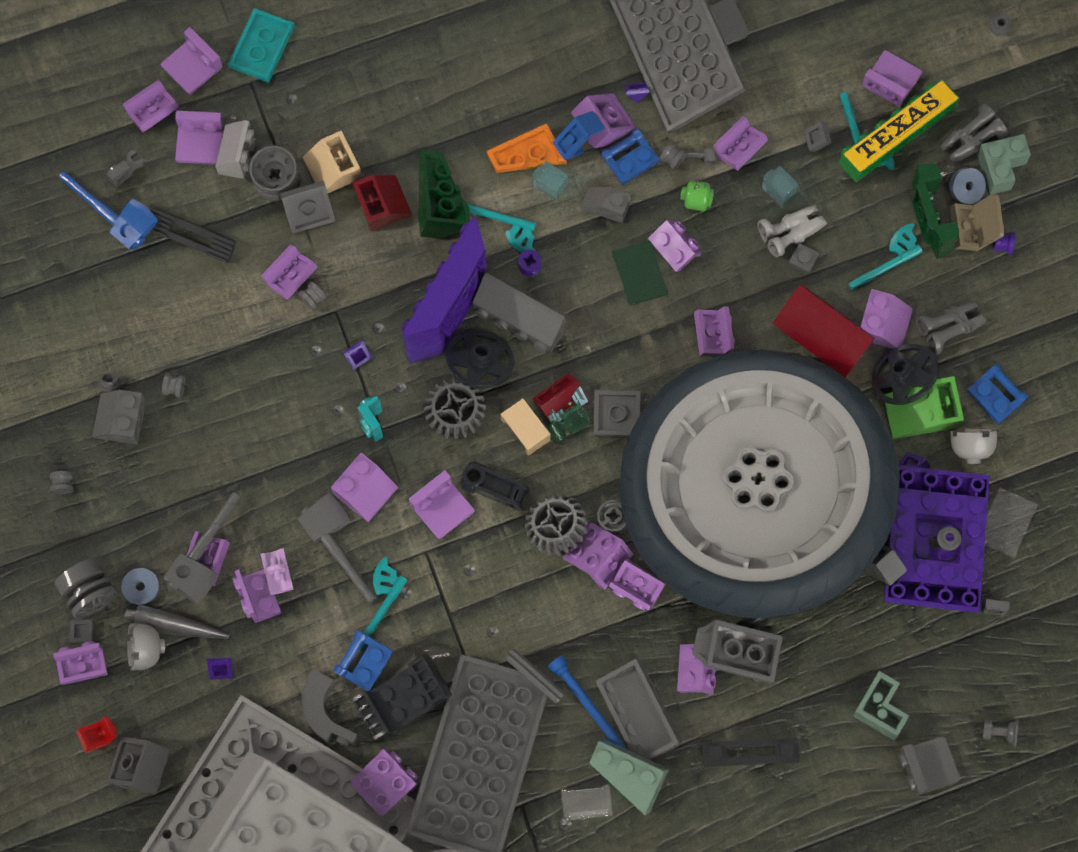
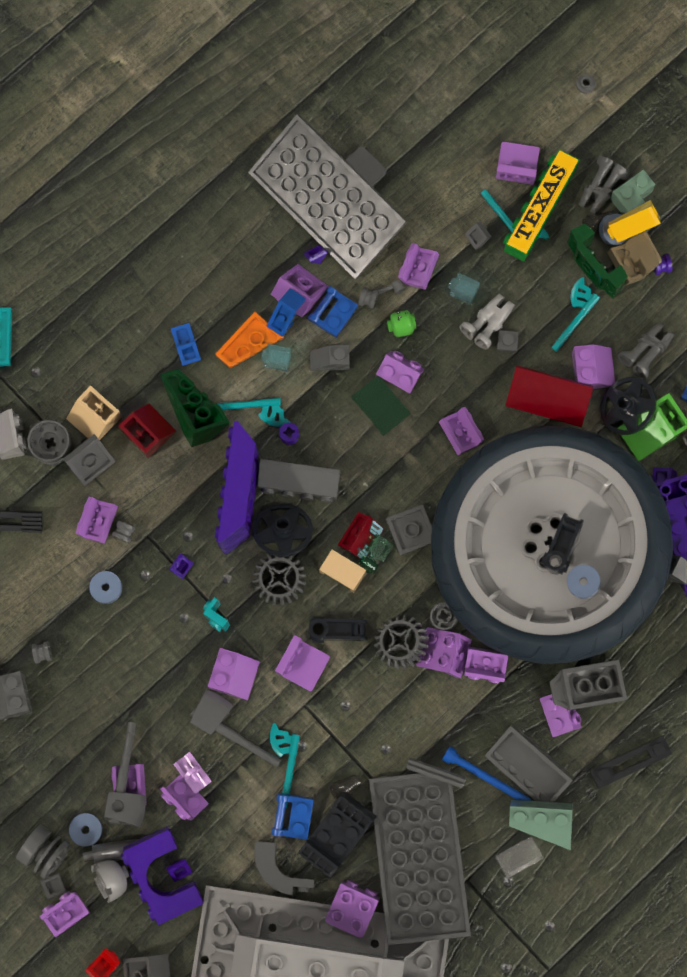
camera: 20 degrees left, 5 degrees up
none -> sand blue piece [89,571,122,604]
none -> dark purple arch [121,826,203,925]
none -> blue slope [171,323,201,366]
none -> black piece [541,513,584,575]
none -> sand blue piece [567,565,600,599]
none -> yellow slope [607,200,661,242]

